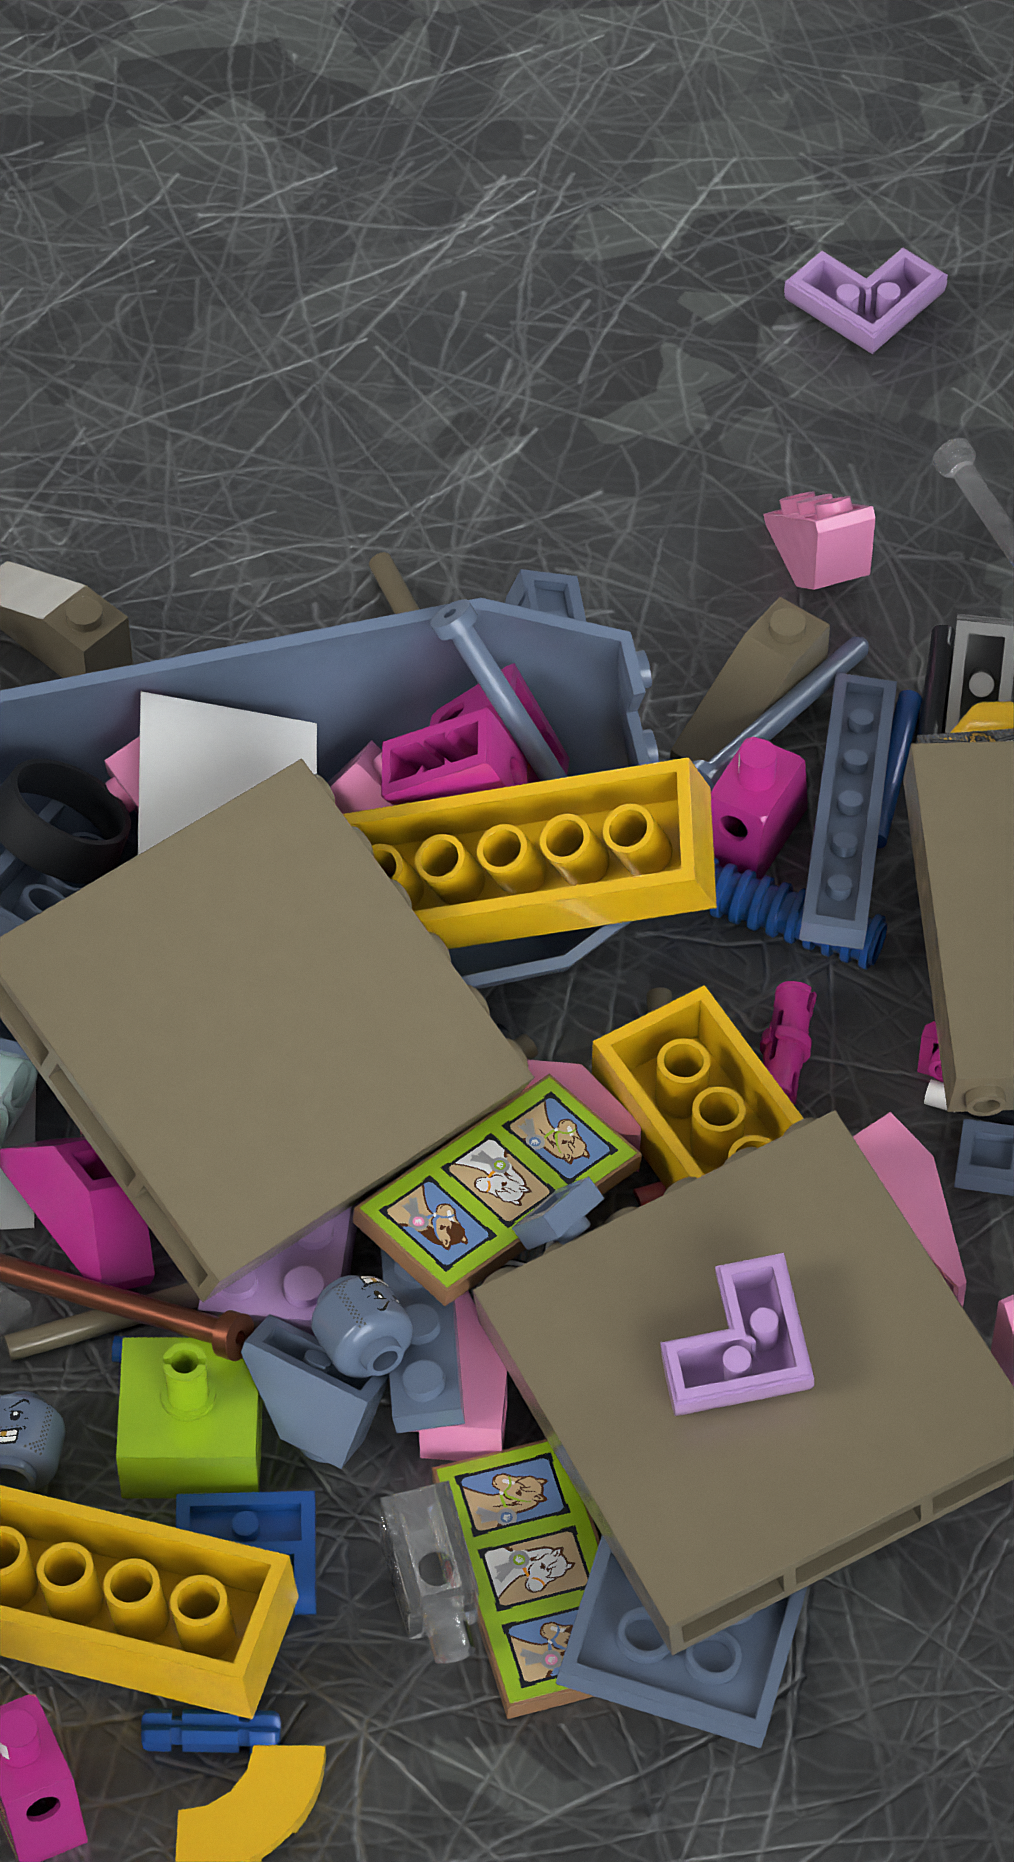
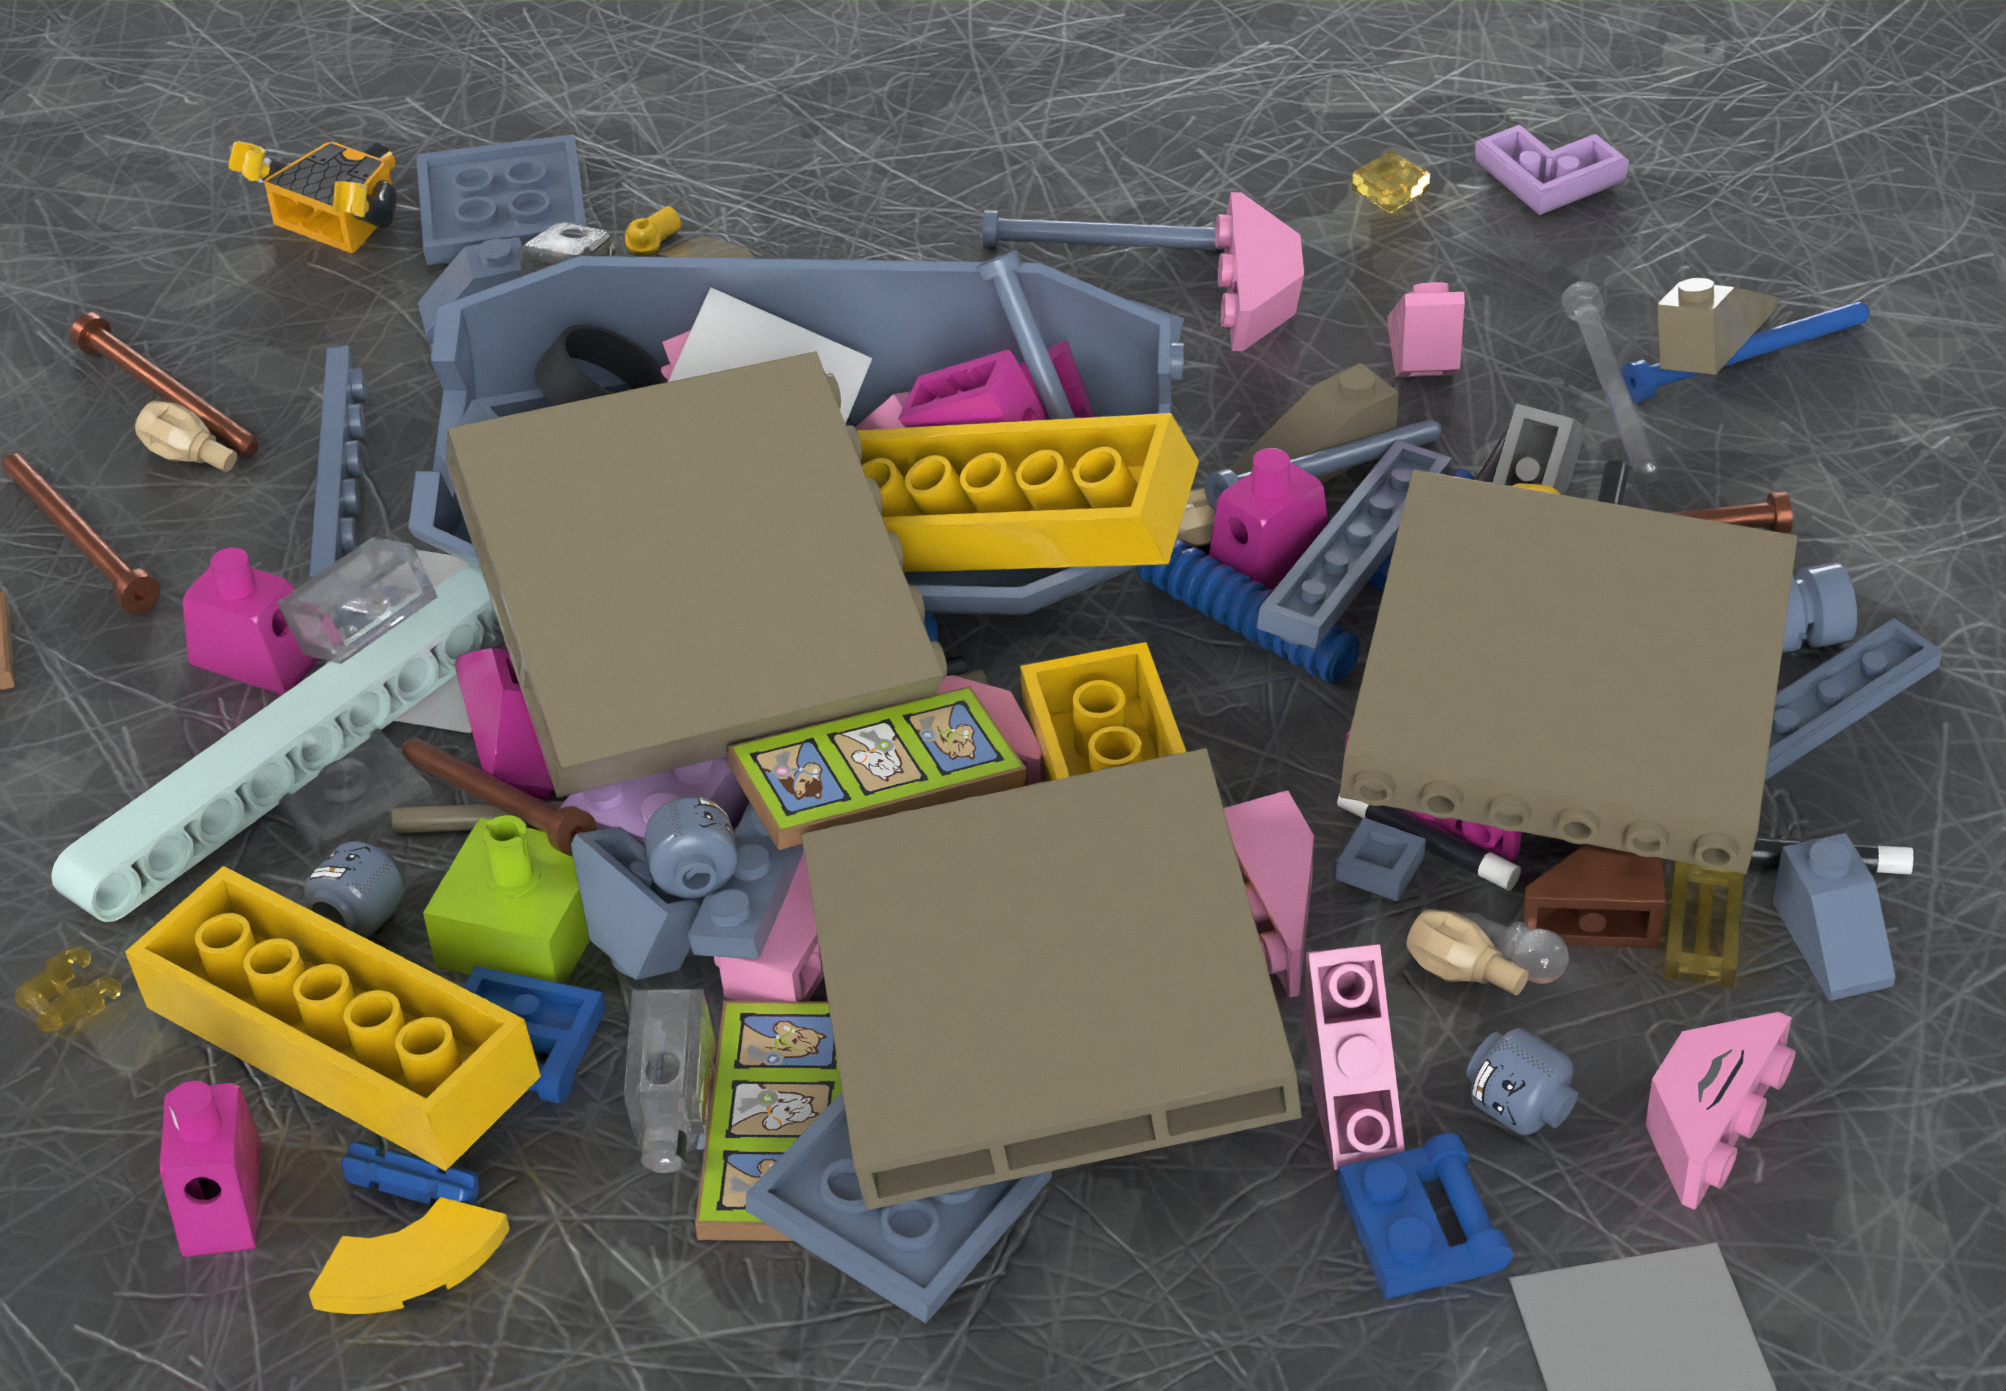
camera: 20 degrees right, 10 degrees down
sand blue plate [512,1176,605,1250] -> none
lavender brick [660,1253,814,1416] -> none
dark pink pin [760,981,817,1105] -> none
none -> sand blue bar [982,210,1224,250]
none -> bright pink slope [1215,192,1304,352]
none -> clear yellow plate [1352,150,1430,213]

